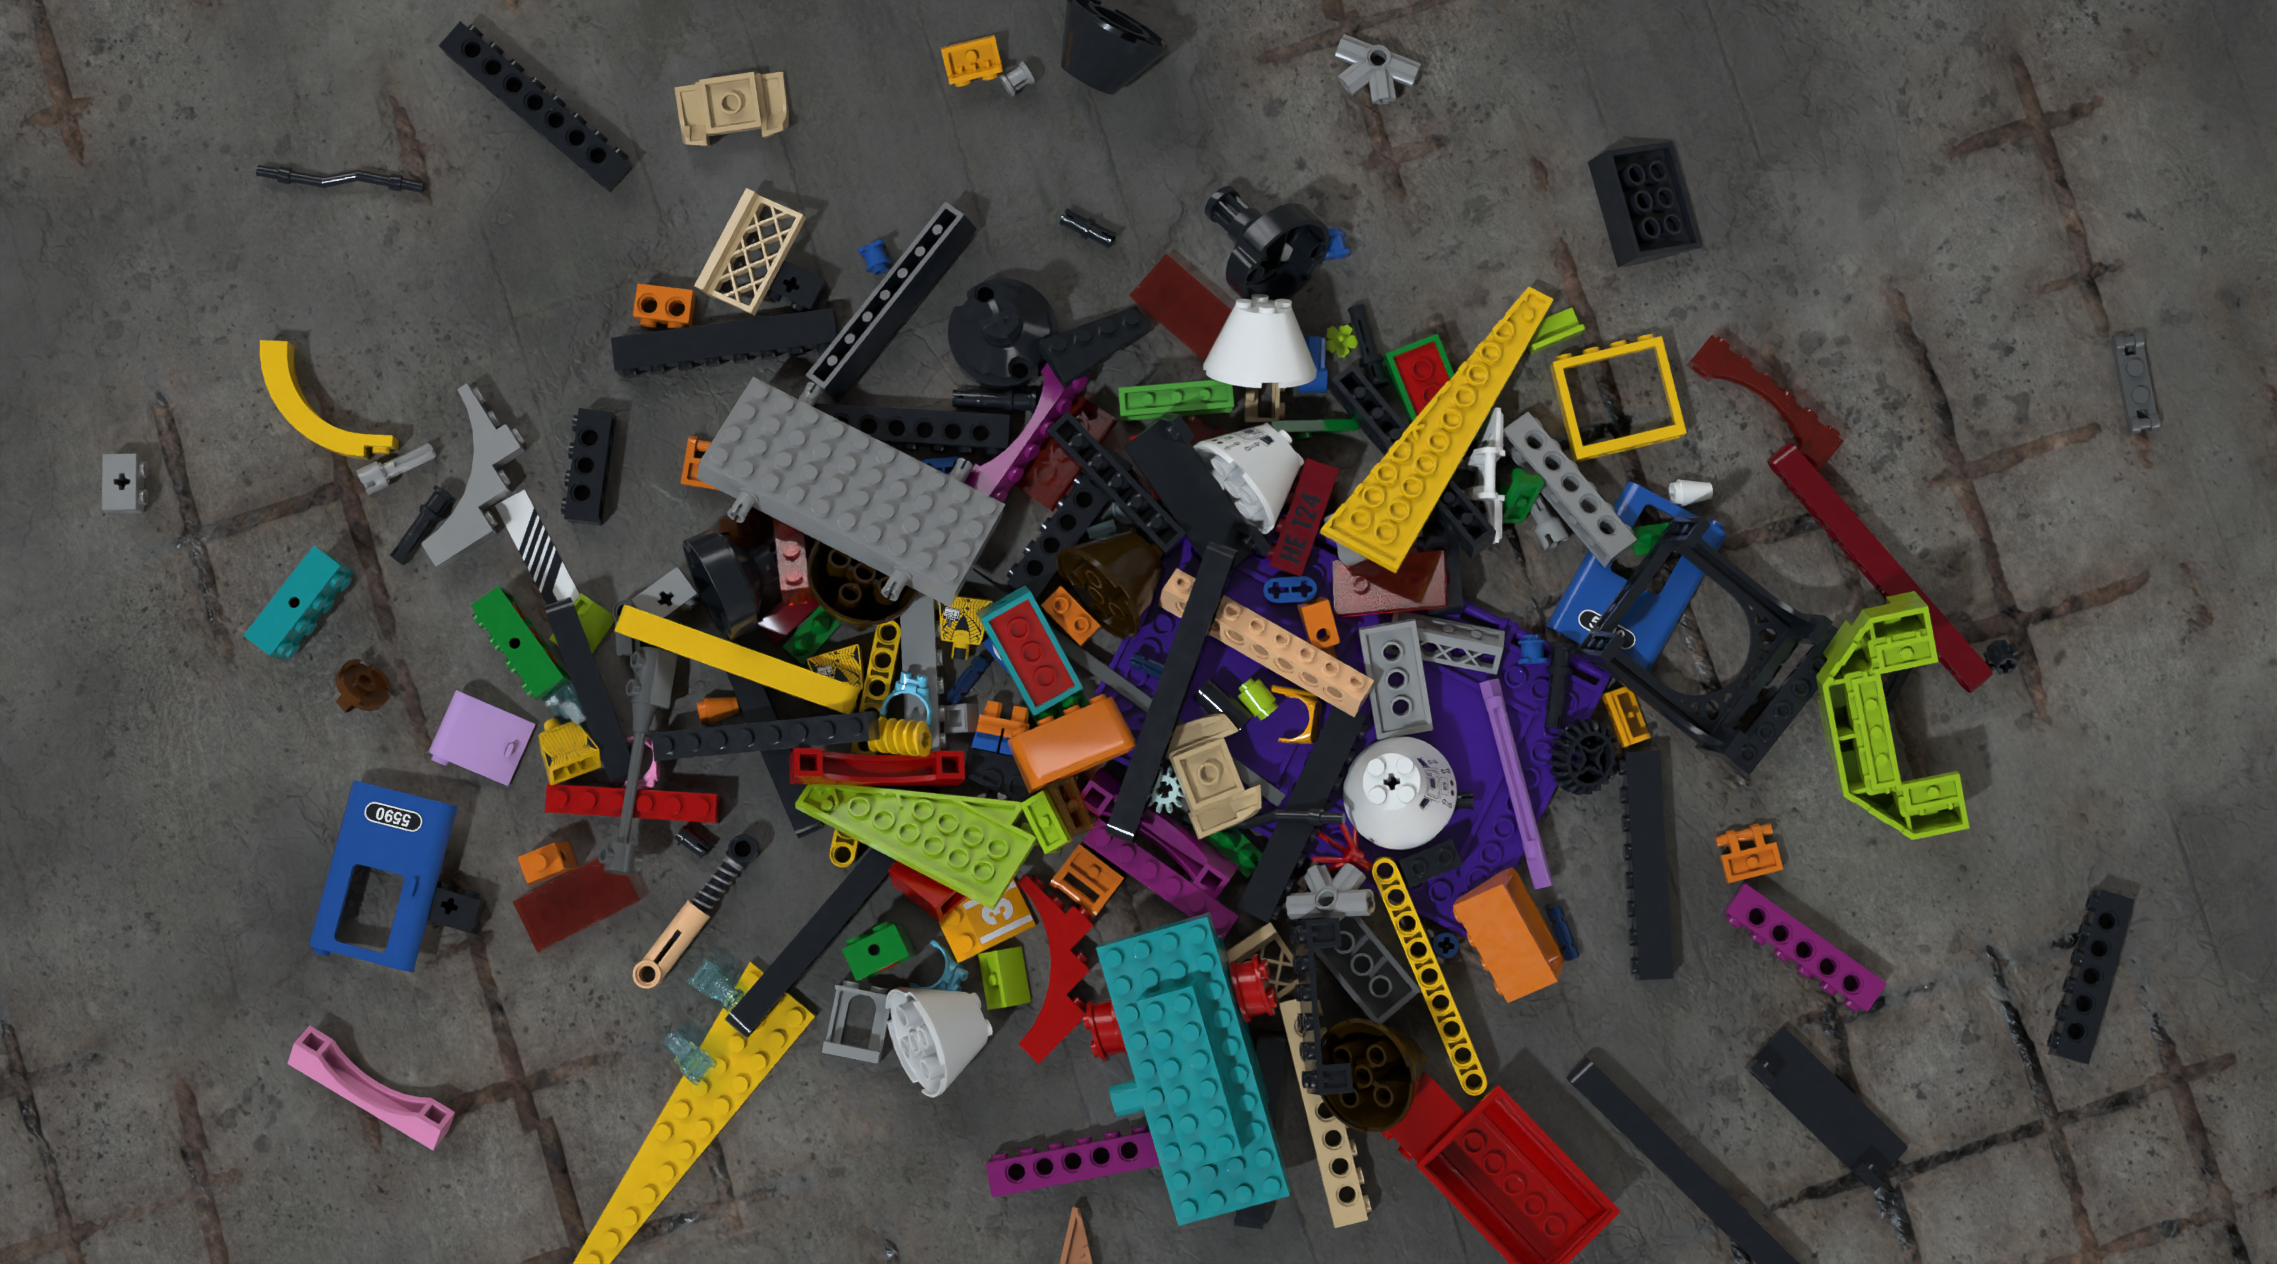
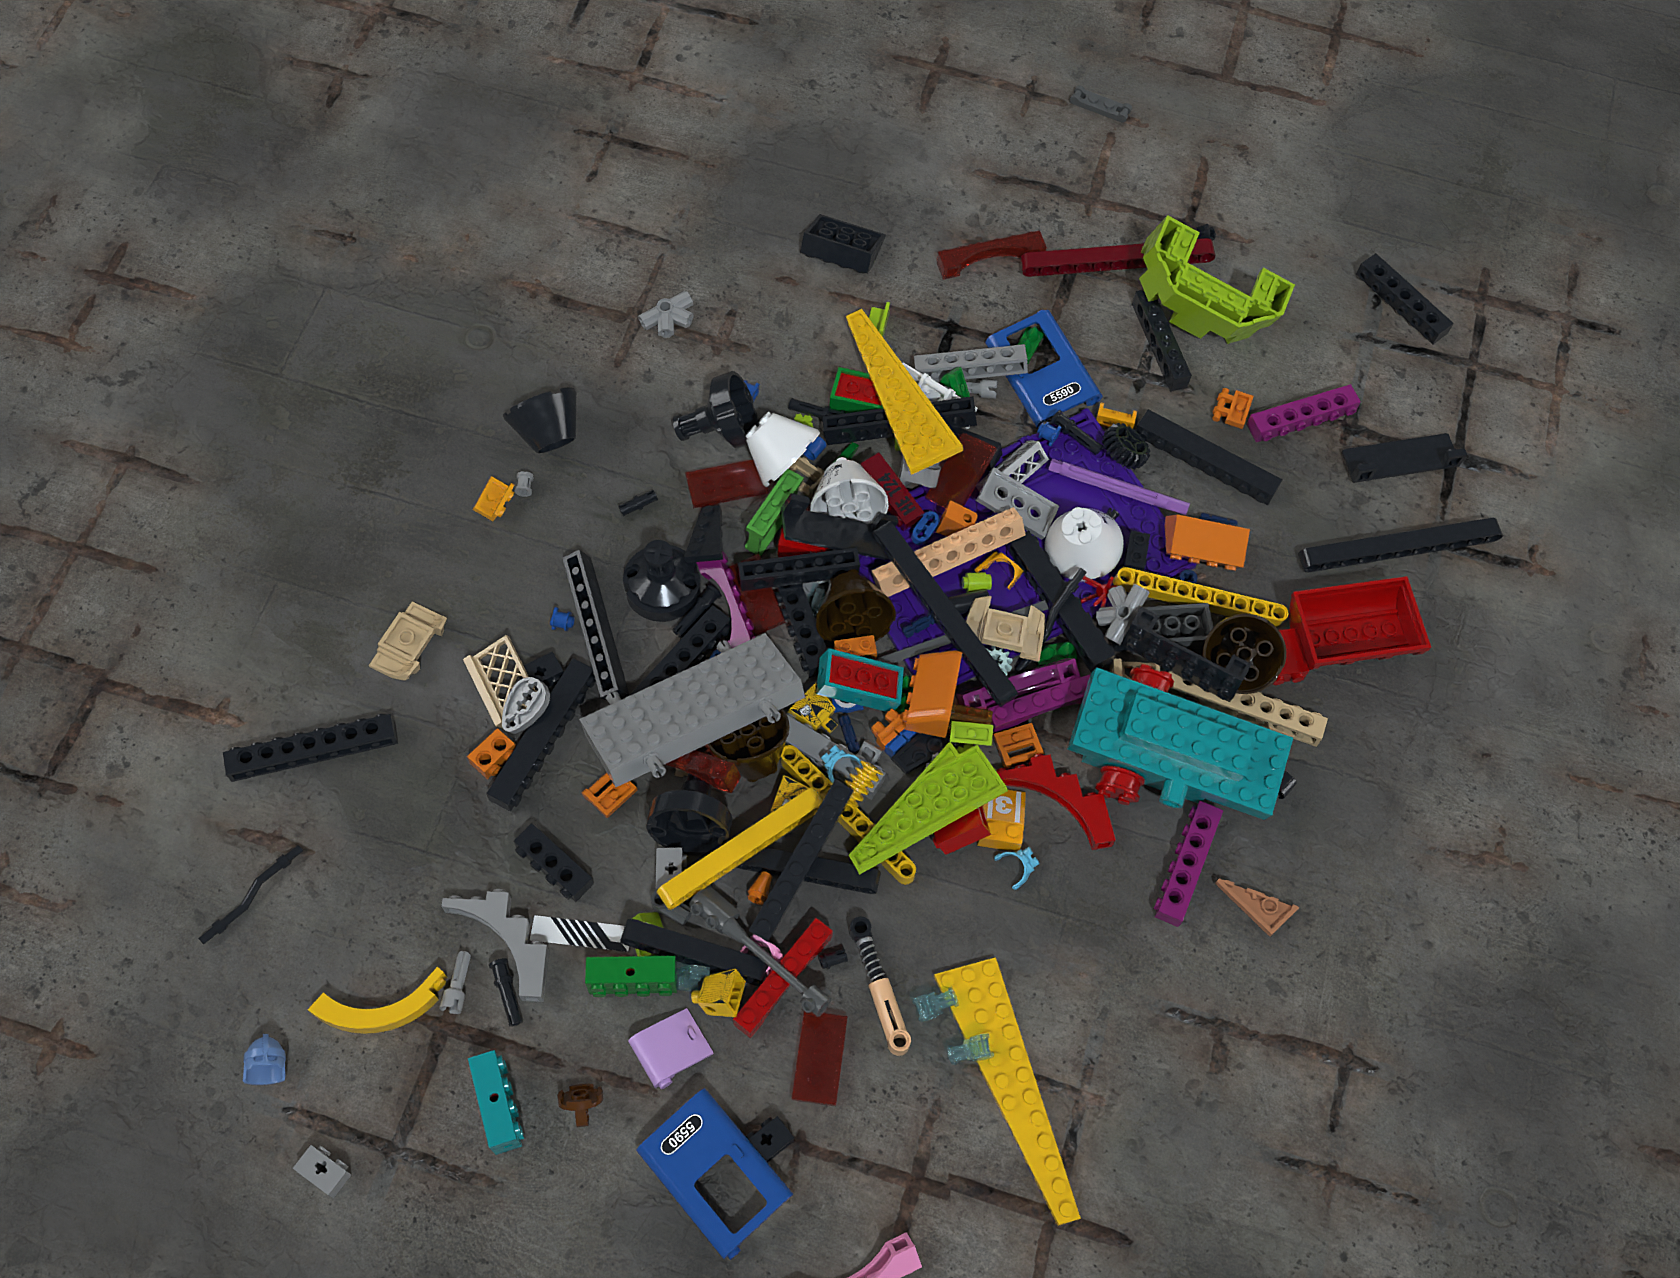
camera: 65 degrees left, 20 degrees down
orange torso [517,841,579,887] -> none
reddish brown tile [718,500,773,550] -> none
black beam [725,786,940,1039] -> none
dark red slope [758,582,819,643] -> none
green tile [783,605,841,666] -> none
red arch [789,748,965,787] -> none
light grey panel [822,980,891,1064] -> none
green brick [841,921,918,981] -> none
white cone [885,987,993,1097] -> none
lime panel [978,947,1031,1010] -> none
yellow window [1550,334,1687,463] -> none
black arch [1574,517,1833,761] -> none
white cone [1669,479,1713,507] -> none
none -> medium blue helmet [243,1034,286,1085]
none -> light grey piece [502,677,550,734]

